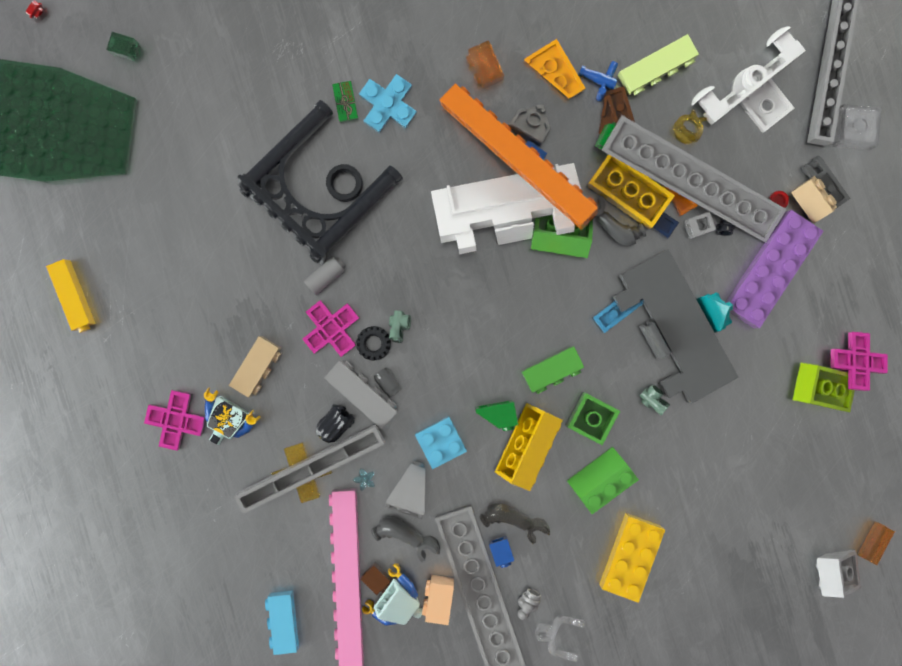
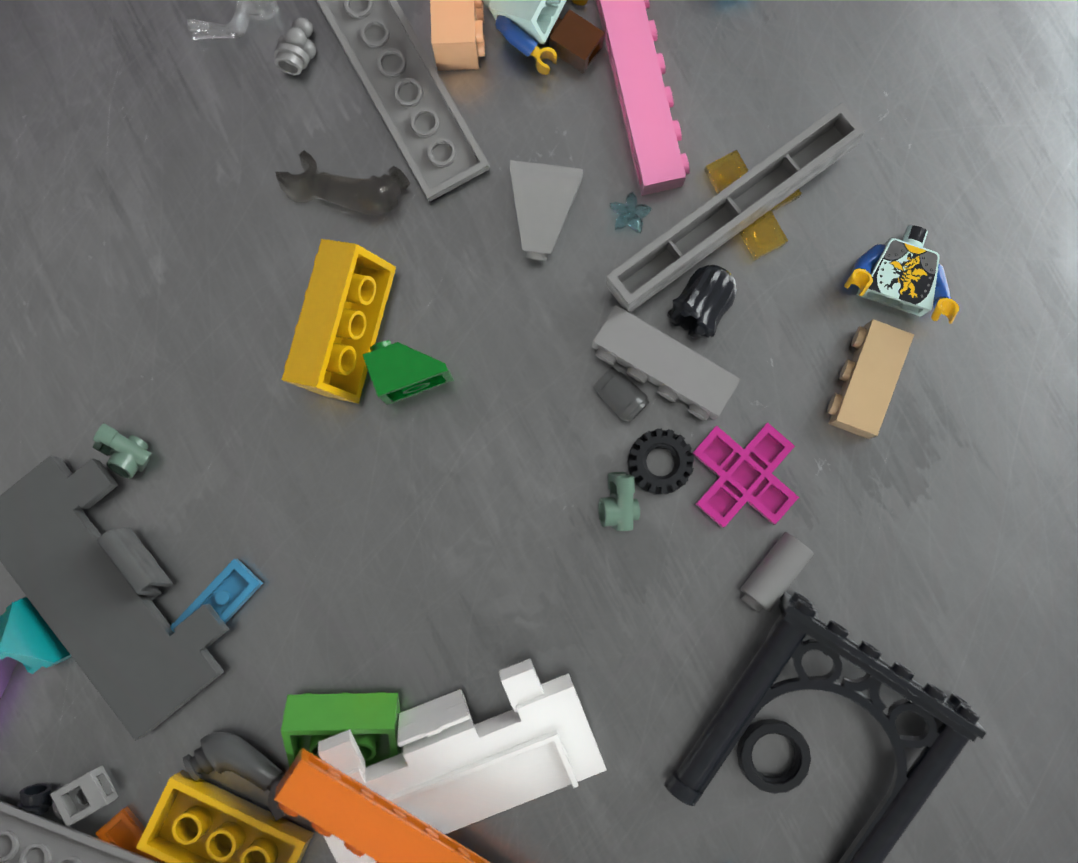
camera: 175 degrees right, 5 degrees down
dark pink plate [144,390,205,451] -> none
dark grey piece [371,517,440,562] -> none
medium azure brick [415,416,467,469] -> none
blue brick [488,536,514,568] -> none
bright green brick [521,346,584,394] -> none
bright green brick [566,392,620,445] -> none
bright green slope [567,447,639,514] -> none
yellow brick [599,513,665,603] -> none
dark blue tile [652,212,679,239] -> none

